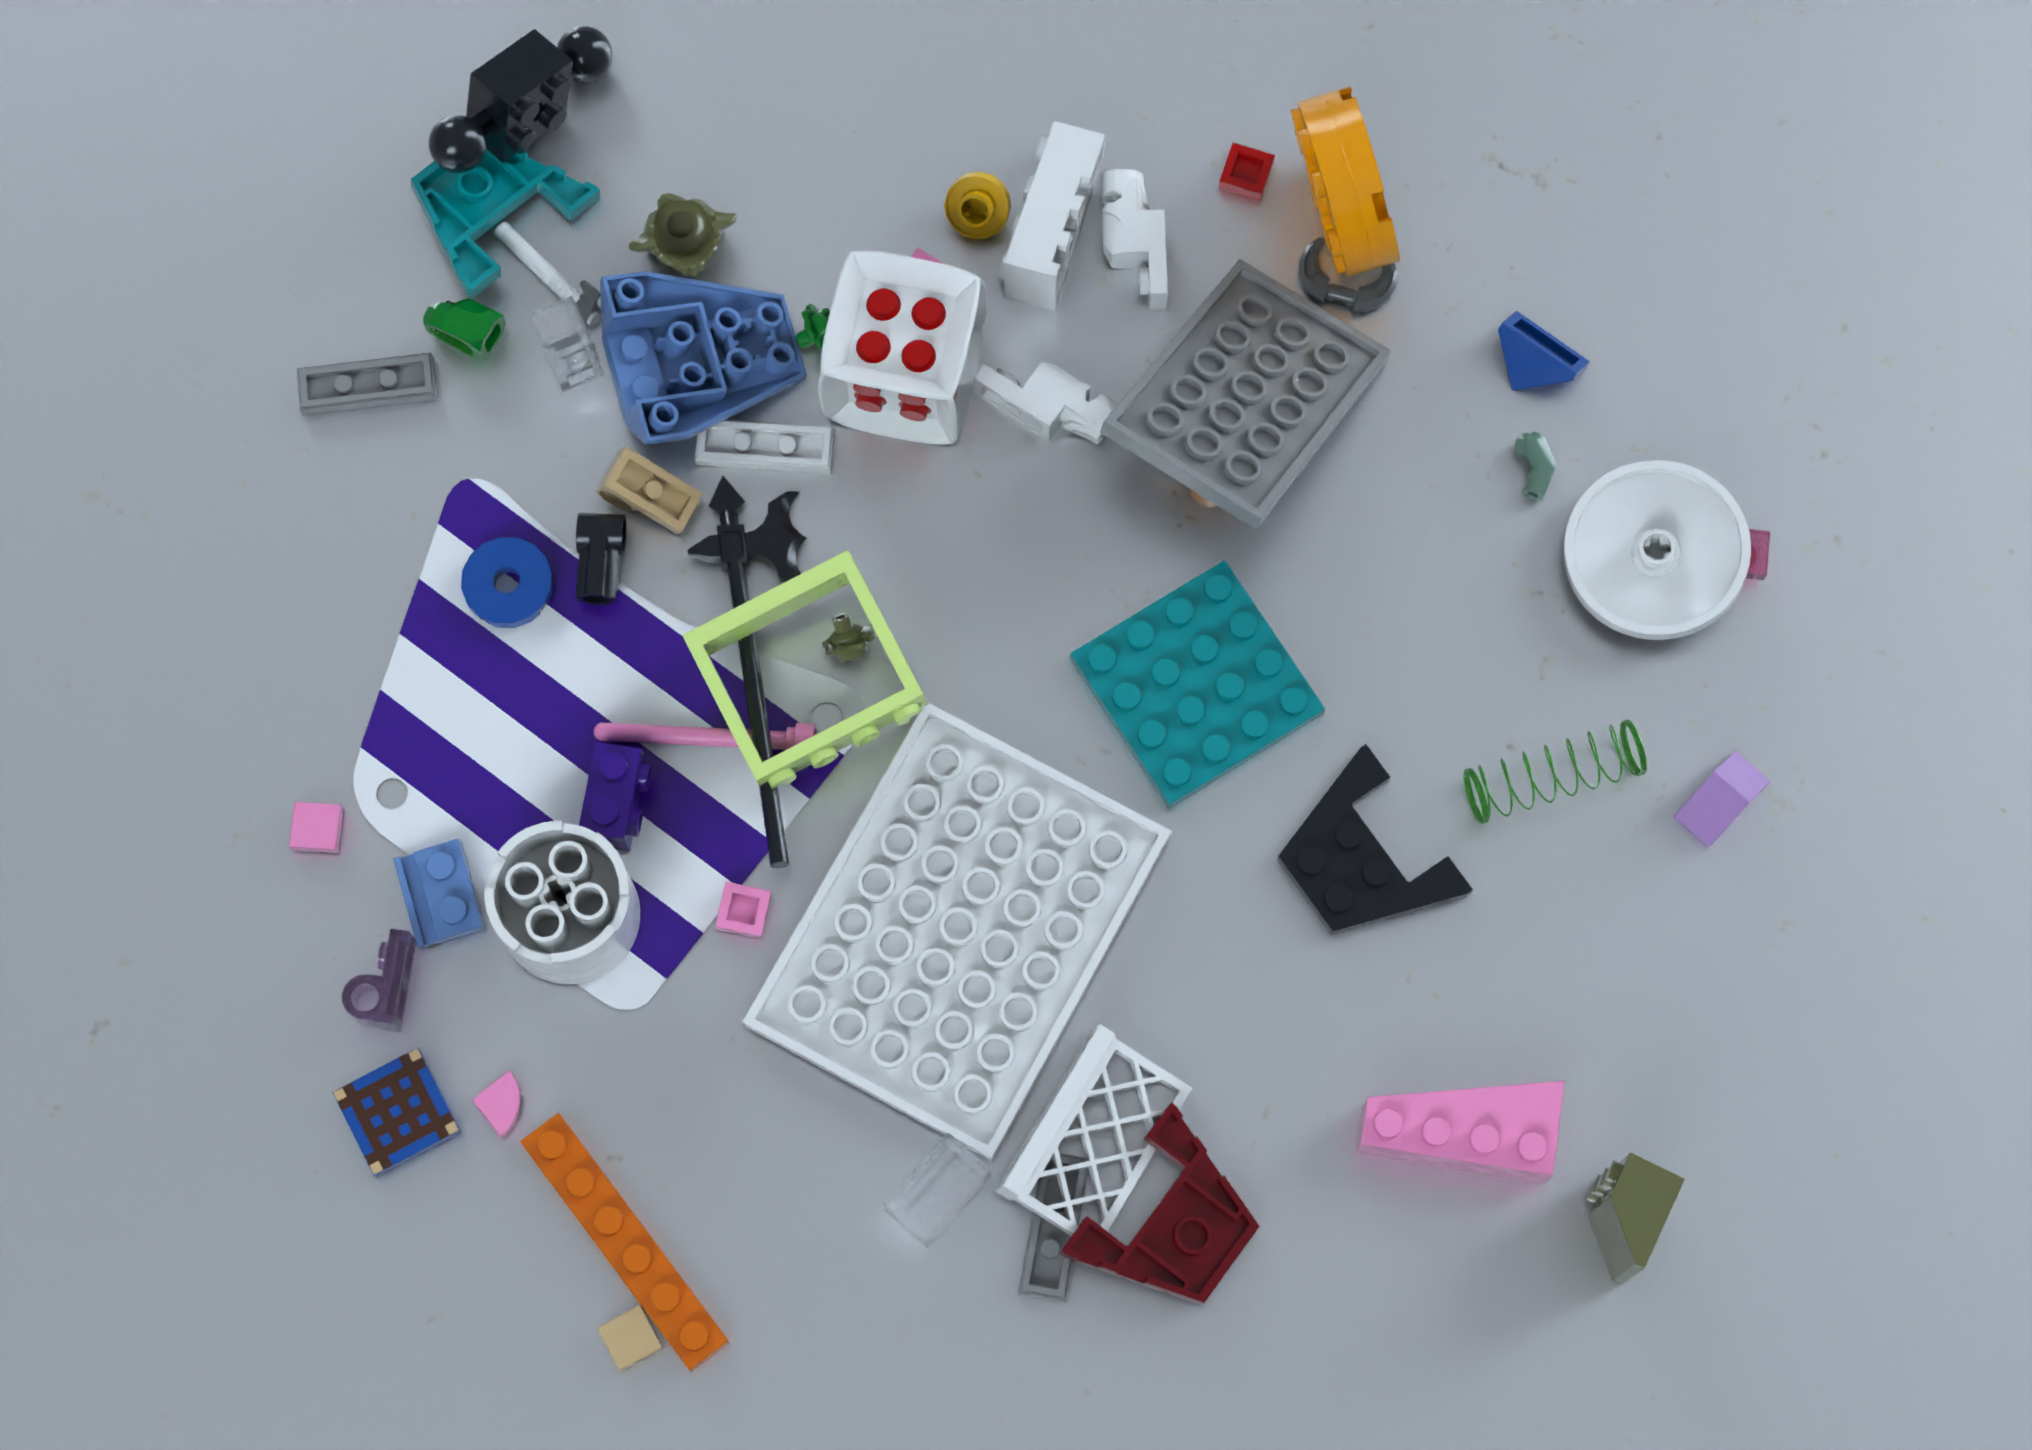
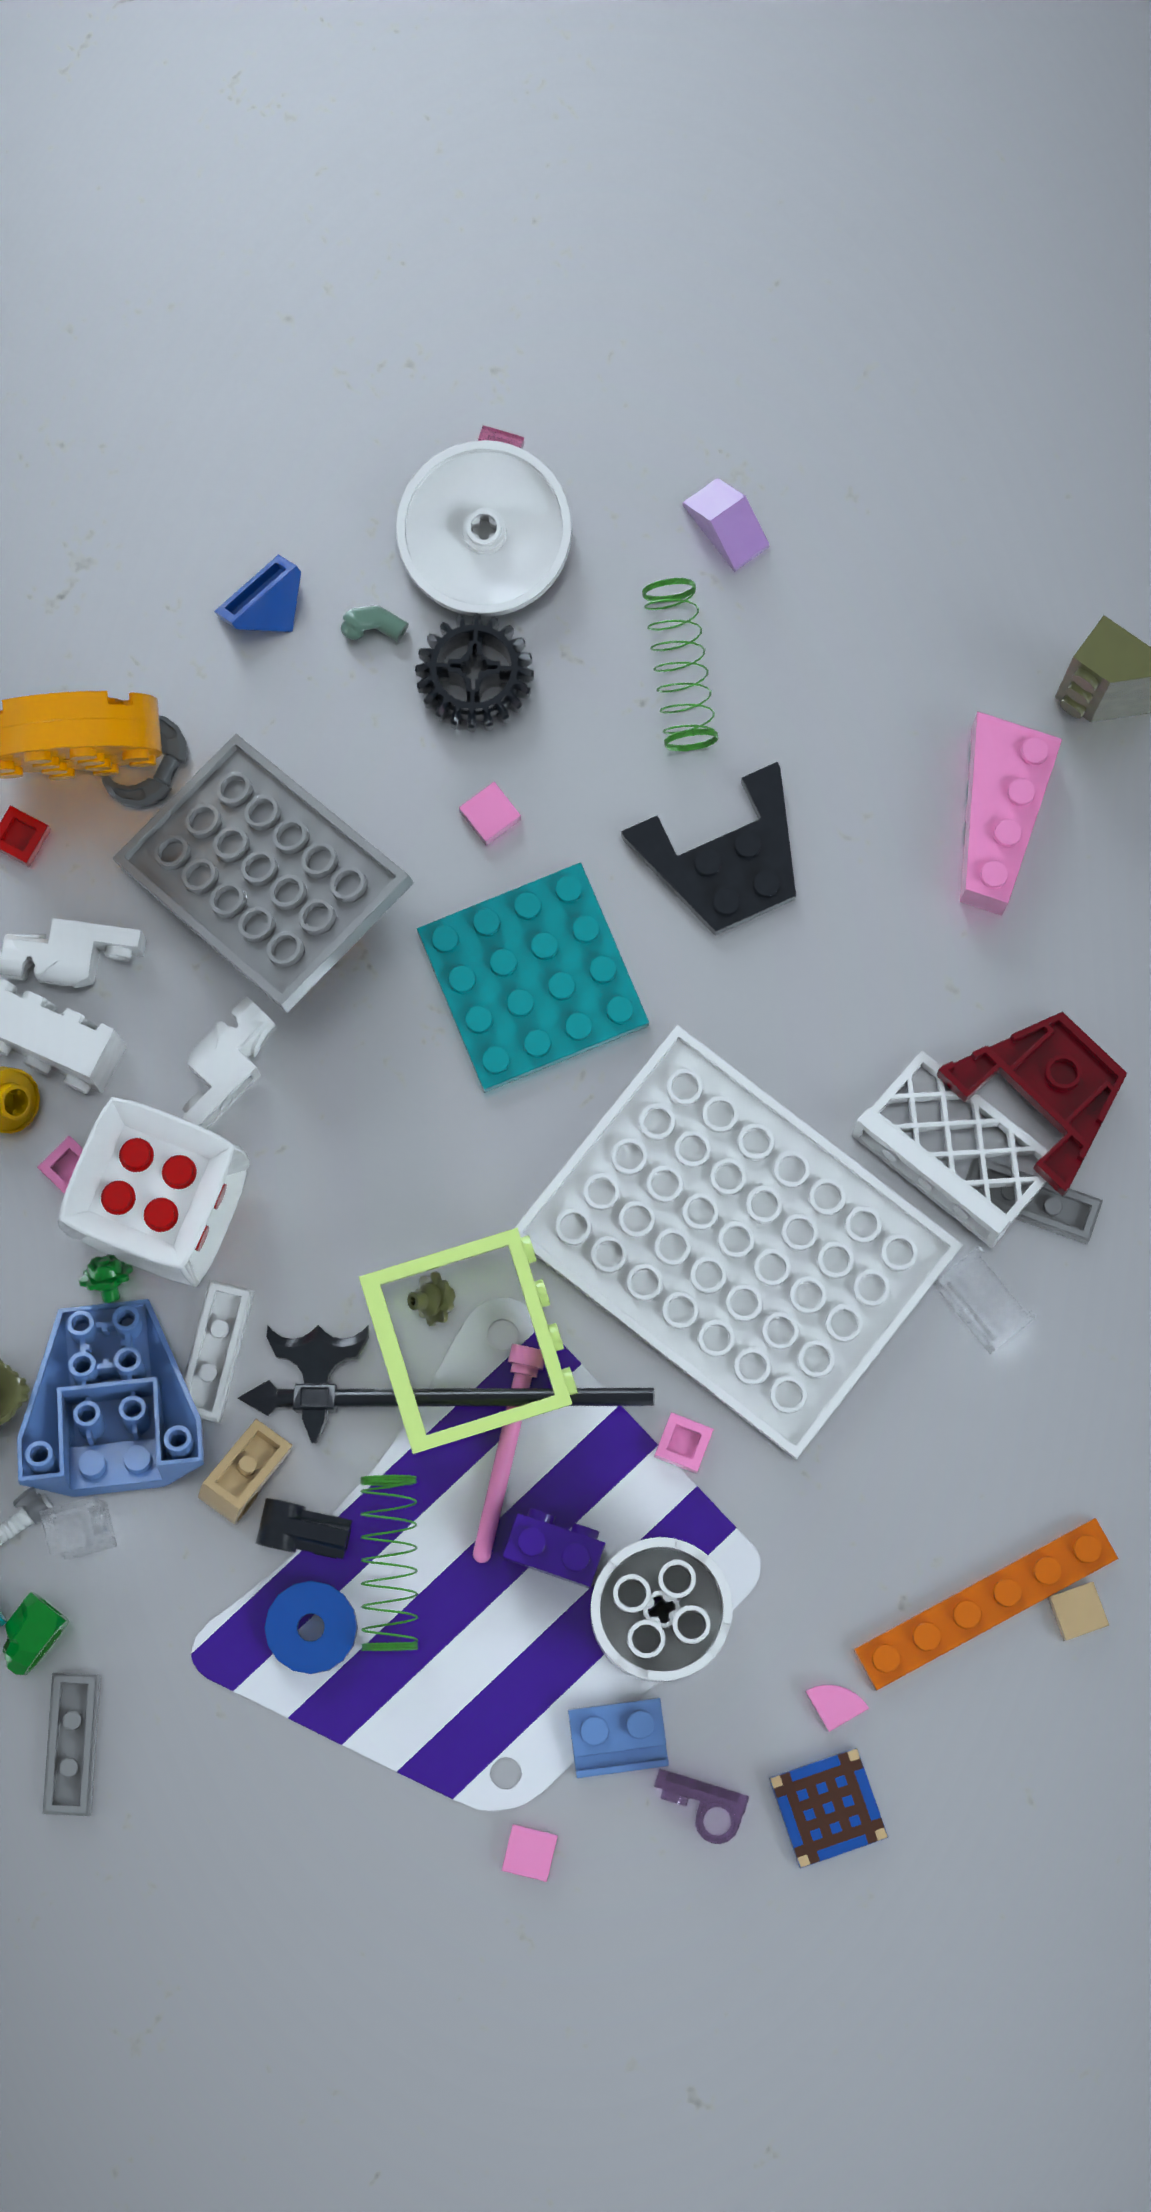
camera: 80 degrees left, 5 degrees up
none -> bright green piece [360,1475,419,1651]
none -> black gear [415,613,534,733]
none -> bright pink tile [459,782,521,846]

